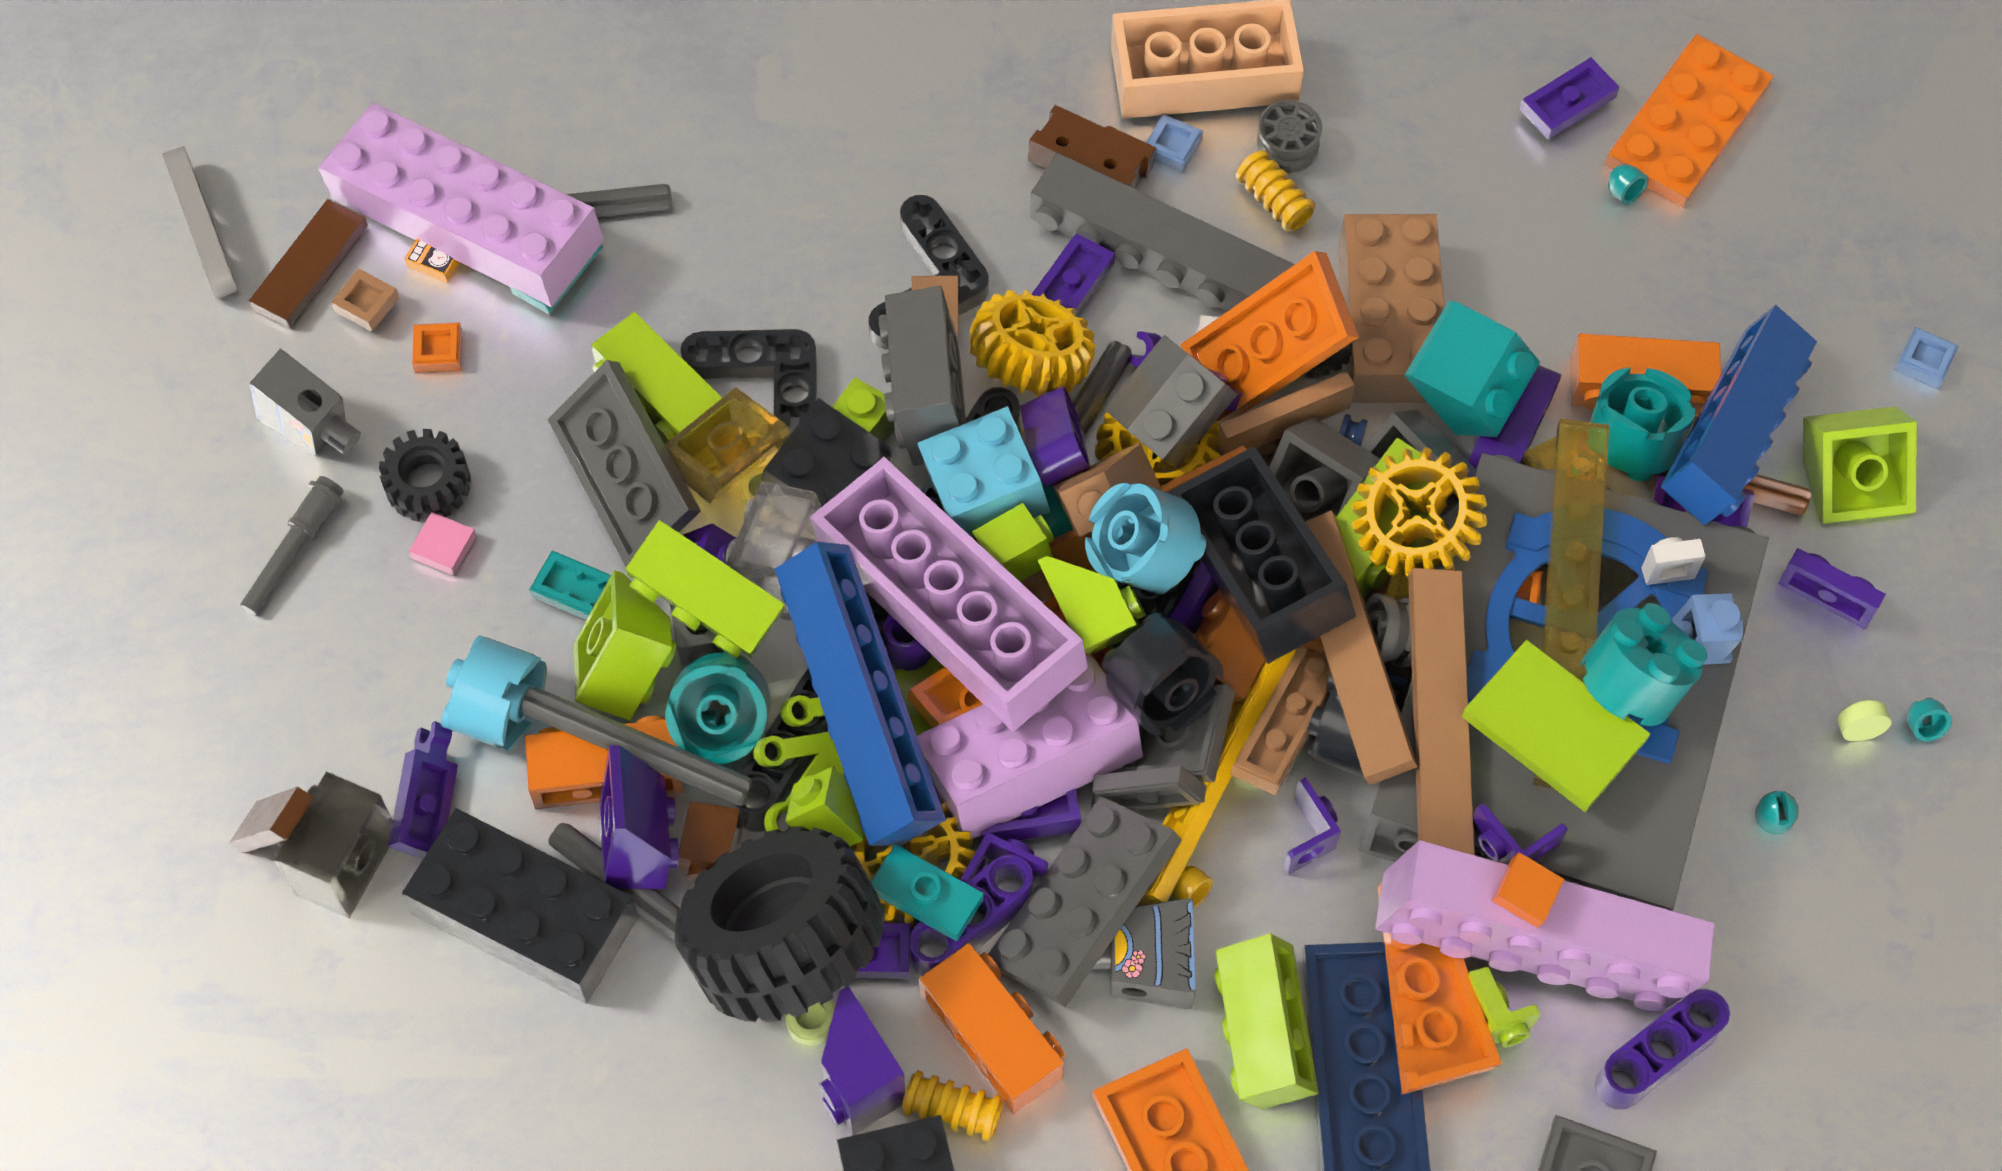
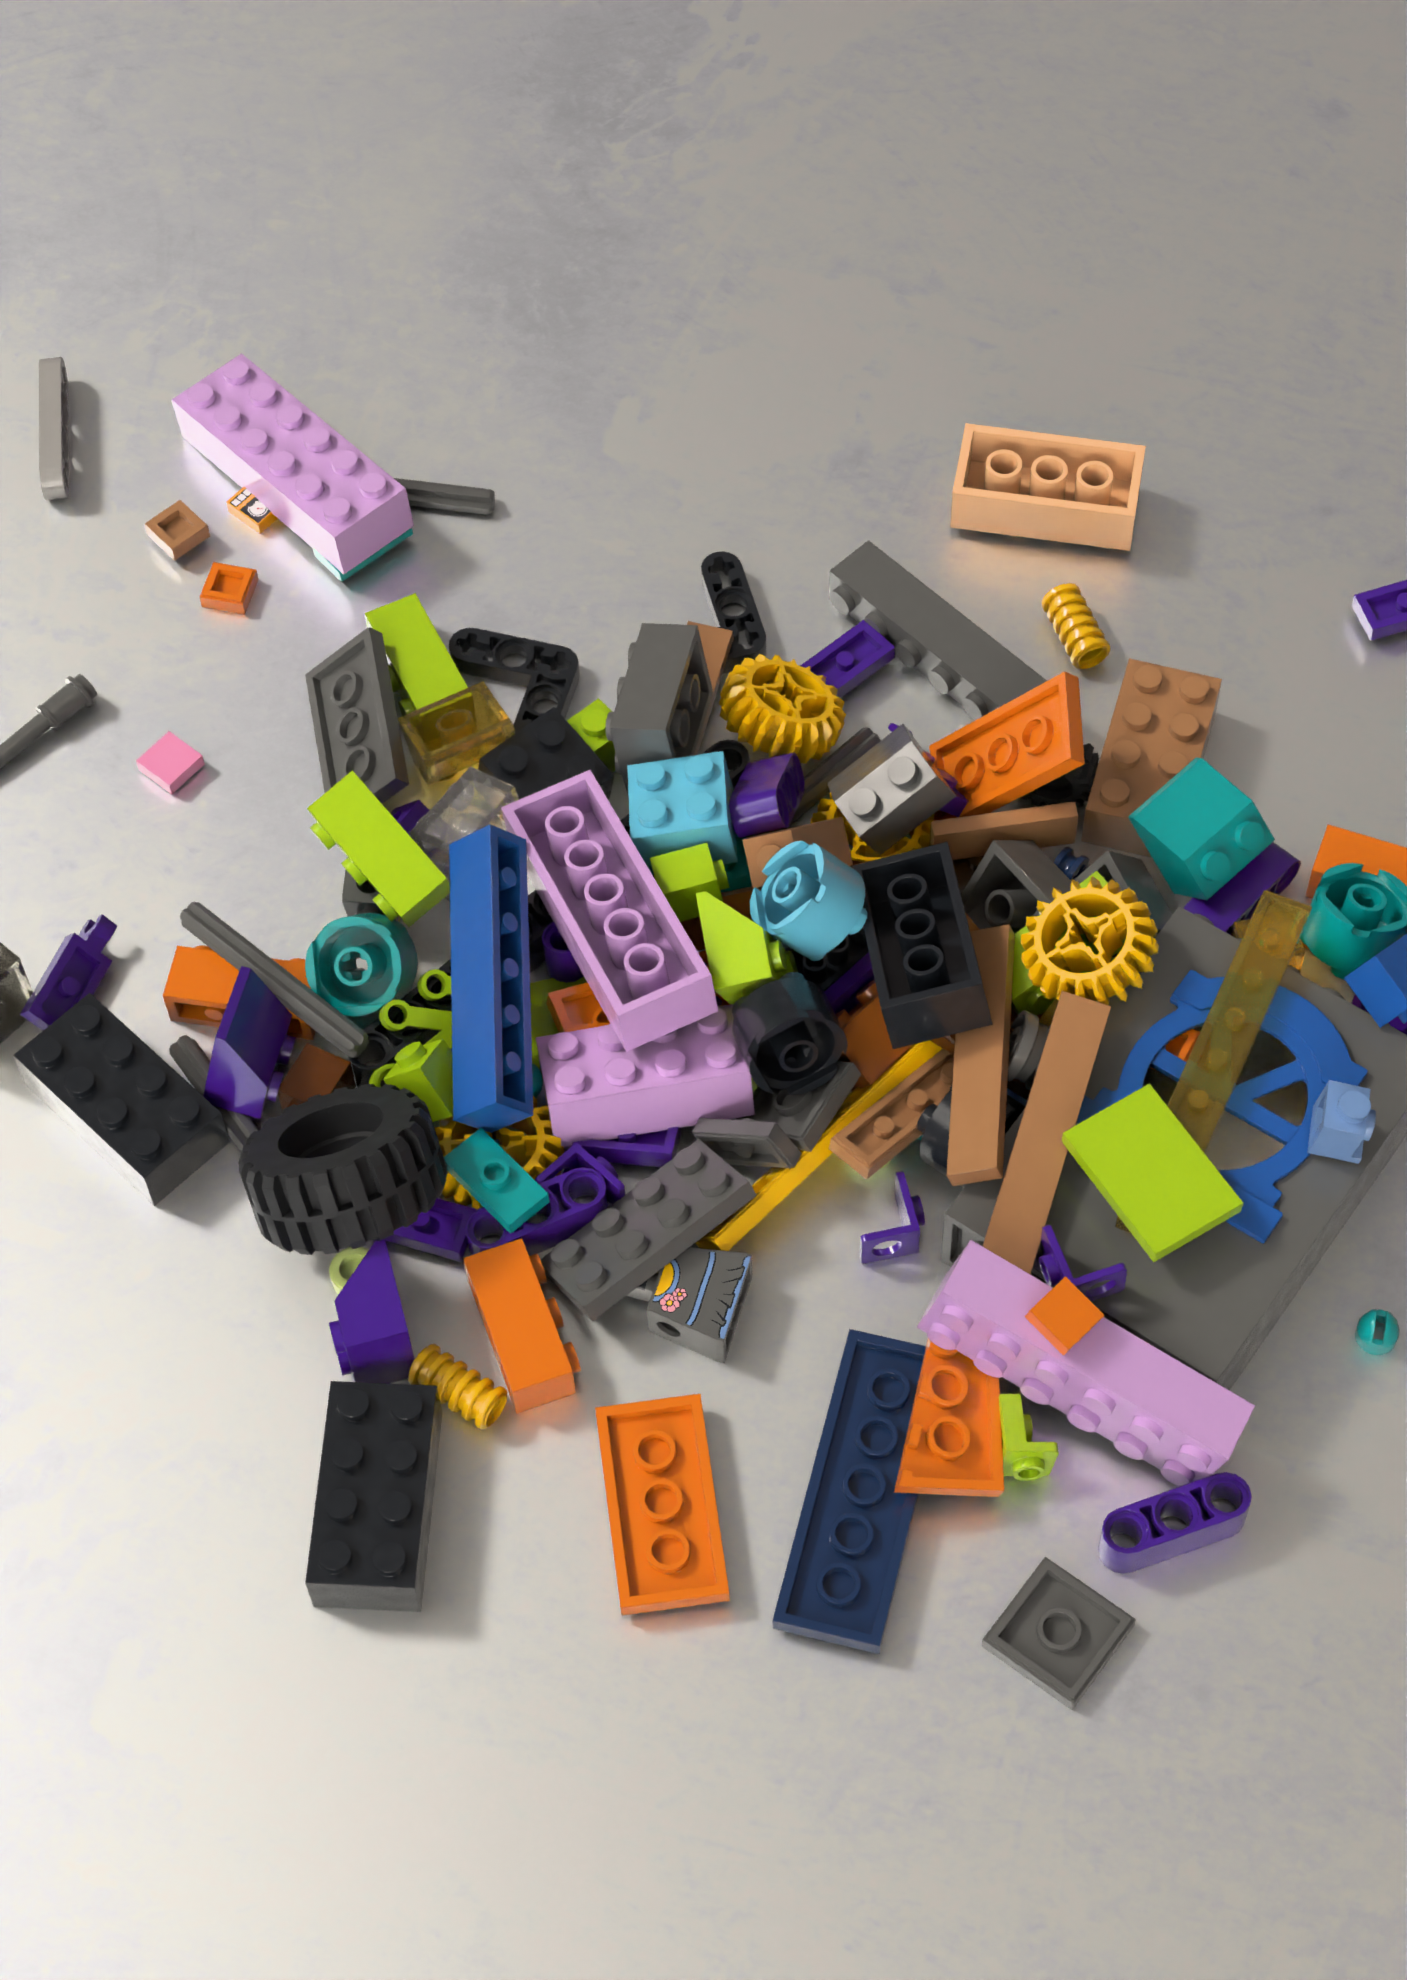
camera: 20 degrees right, 5 degrees down
reddish brown tile [249,199,368,328] -> none
dark grey torso [249,348,361,455] -> none
black tyre [379,428,471,522] -> none
medium azure brick [441,635,547,751] -> none
teal plate [529,550,611,620] -> none
lime slope [574,570,676,720] -> none
reddish brown piece [1027,105,1156,189] -> none
medium blue tile [1146,114,1203,173] -> none
yellow hinge [1171,865,1213,909] -> none
lime brick [1214,933,1319,1109] -> none
dark grey wheel [1256,100,1322,173] -> none
teal brick [1581,603,1708,726] -> none
white plate [1641,537,1706,585] -> none

